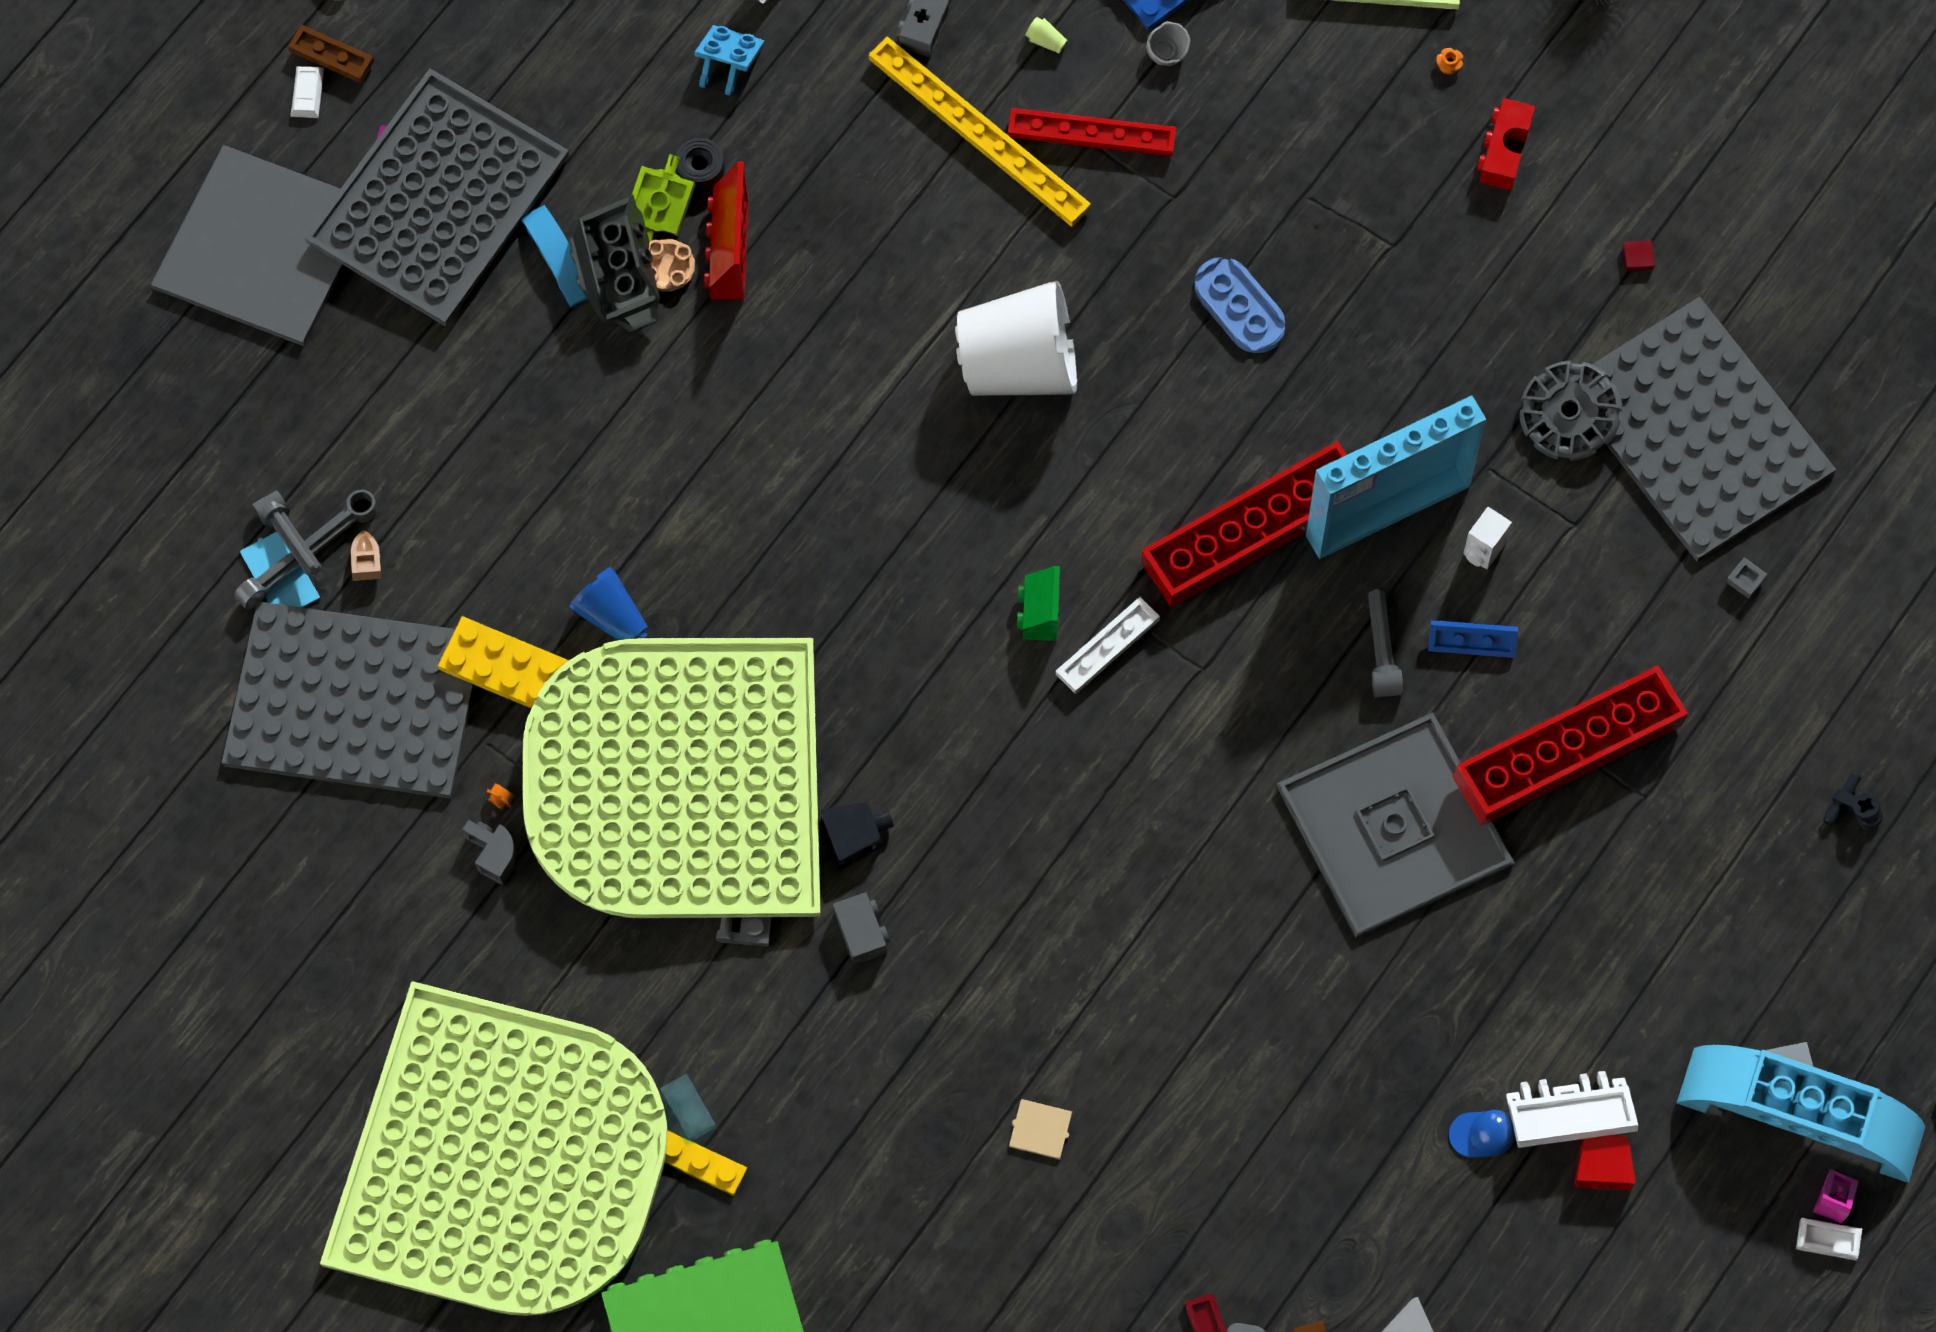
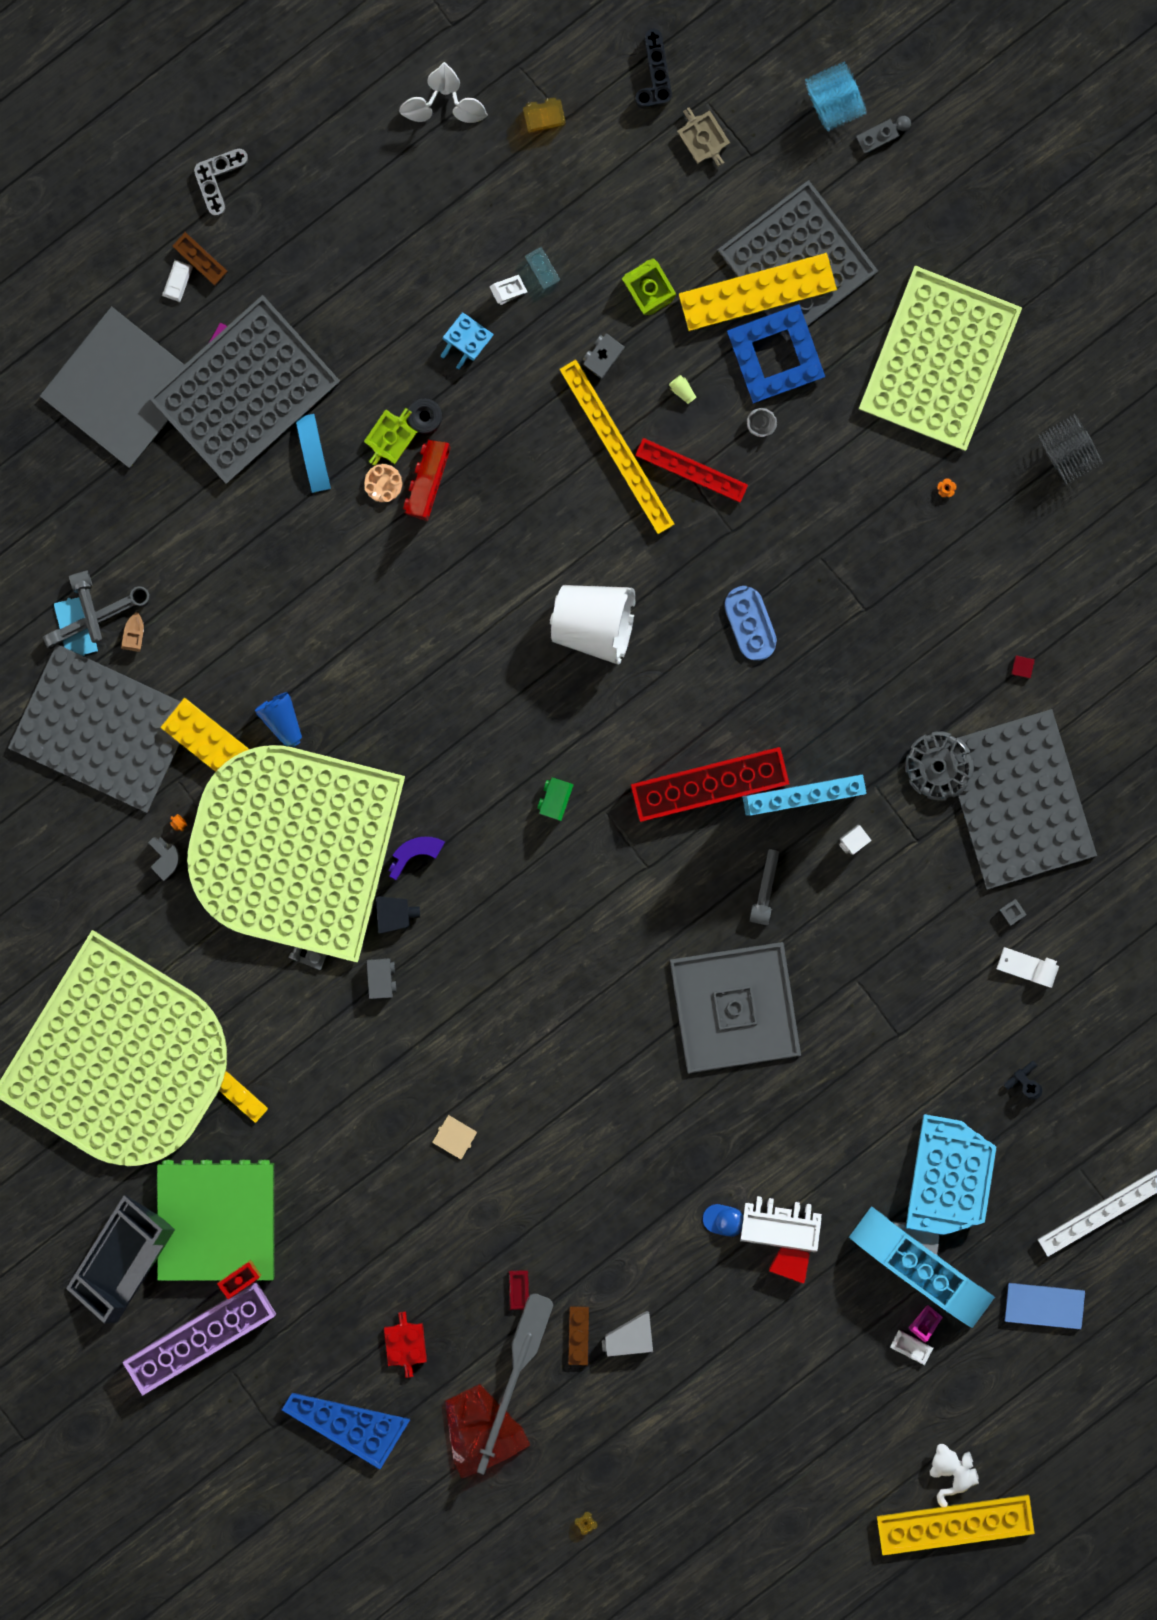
camera: 15 degrees right, 20 degrees up
pearl dark grey slope [569,195,660,332] -> none
clear light blue plate [660,1074,716,1141] -> none
white plate [1056,597,1160,694] -> none
blue plate [1428,620,1518,658] -> none
red brick [1452,665,1688,826] -> none
red arch [1477,98,1535,191] -> none
none -> dark purple arch [388,837,445,880]
none -> medium azure plate [905,1114,996,1235]
none -> white door [996,947,1059,988]

